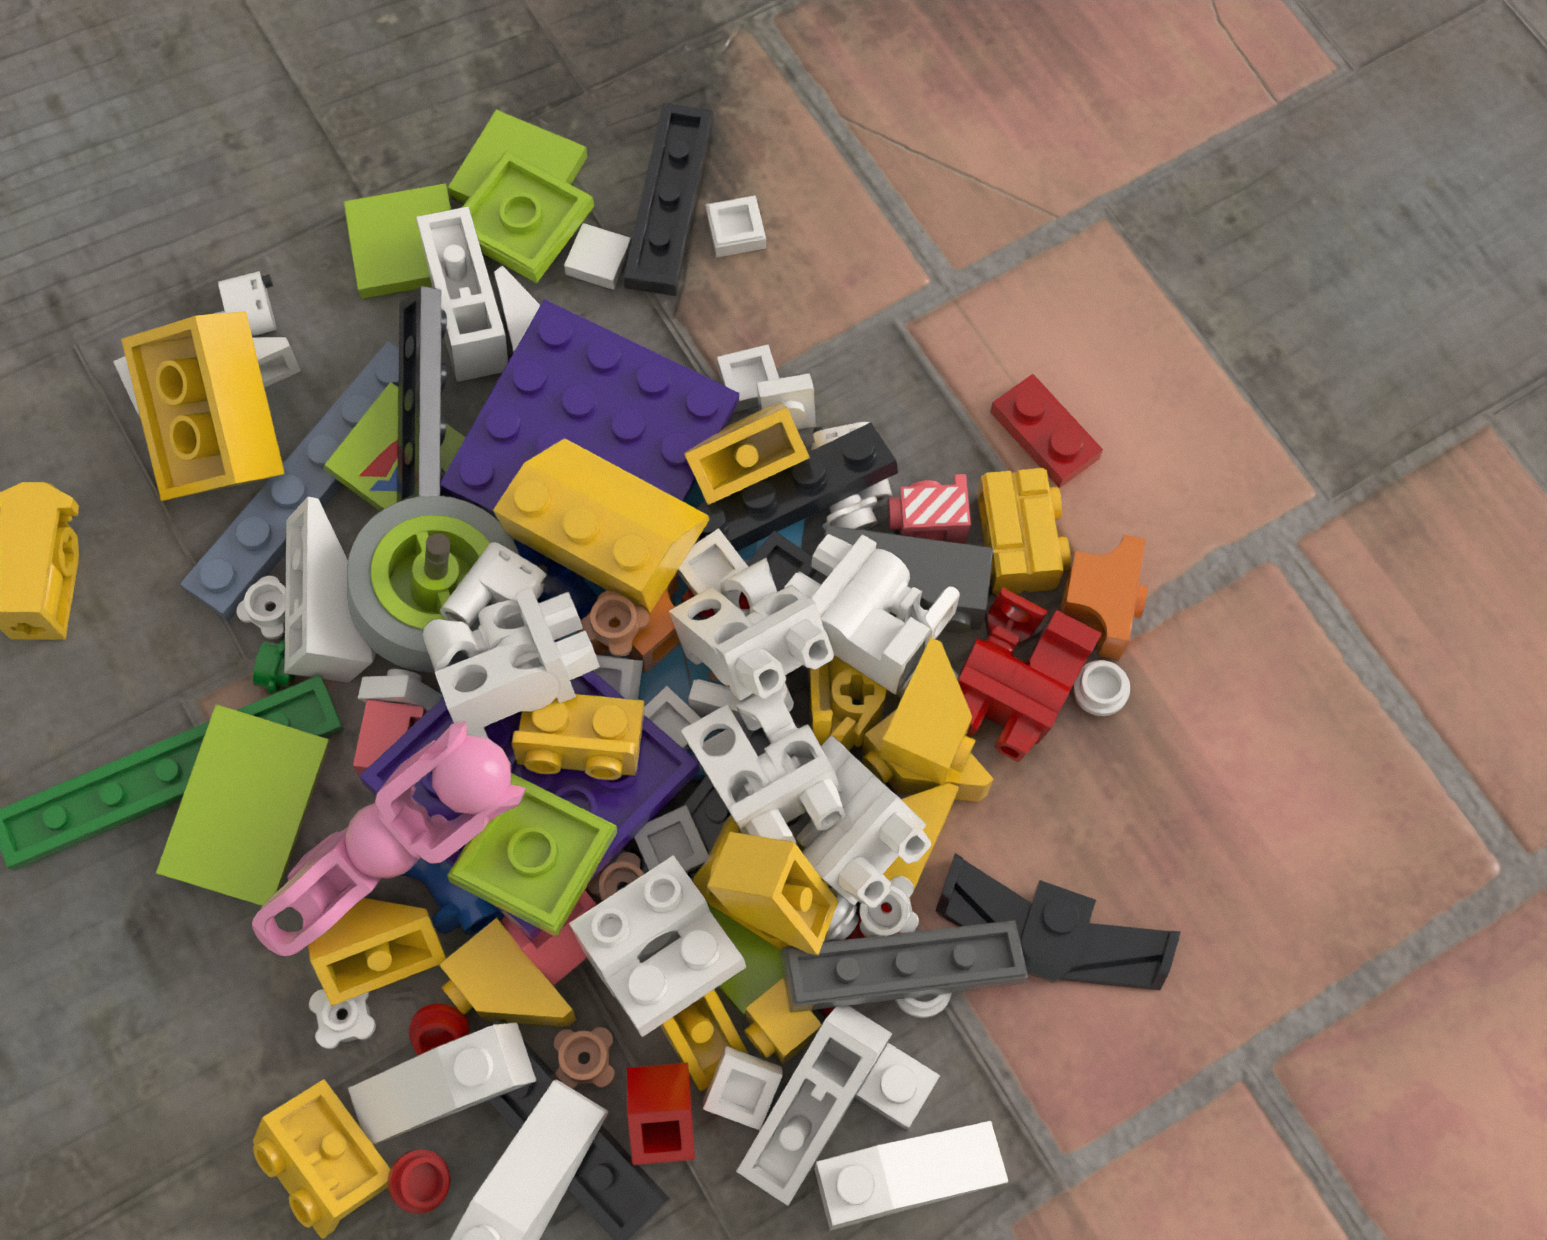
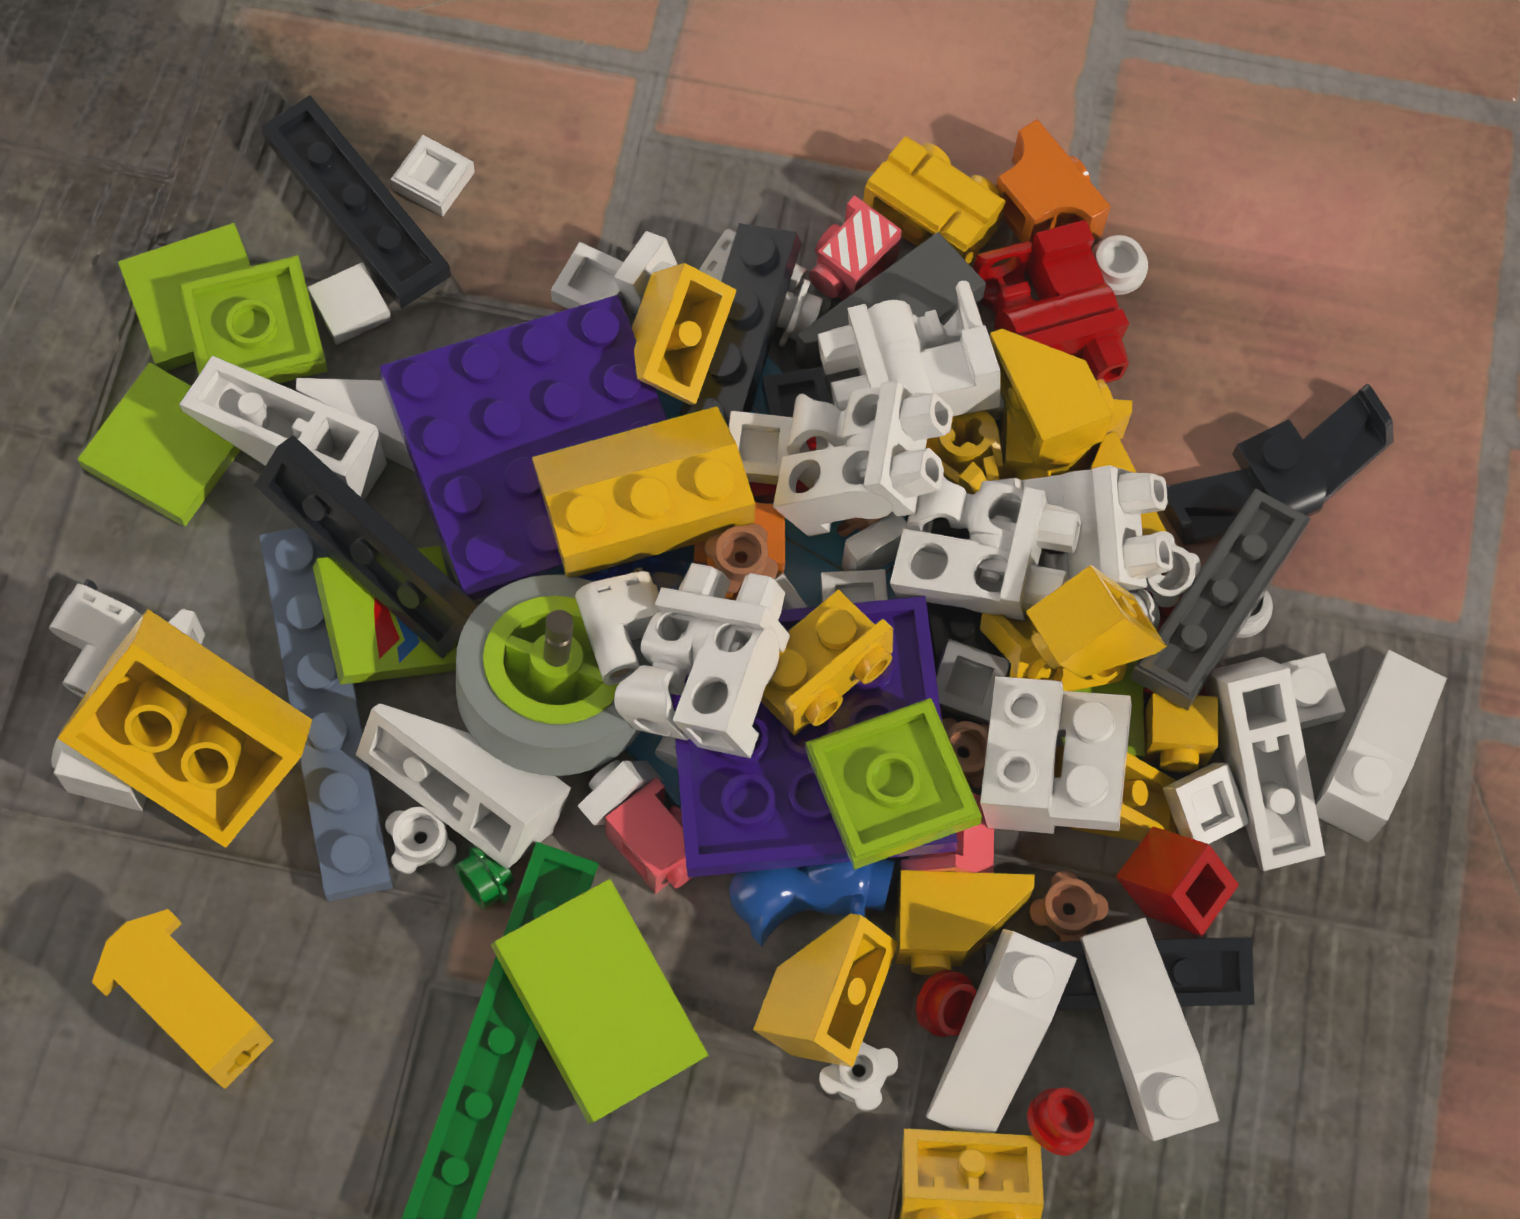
camera: 50 degrees left, 0 degrees up
bright pink piece [252,721,526,956] -> none
red plate [990,374,1103,488] -> none

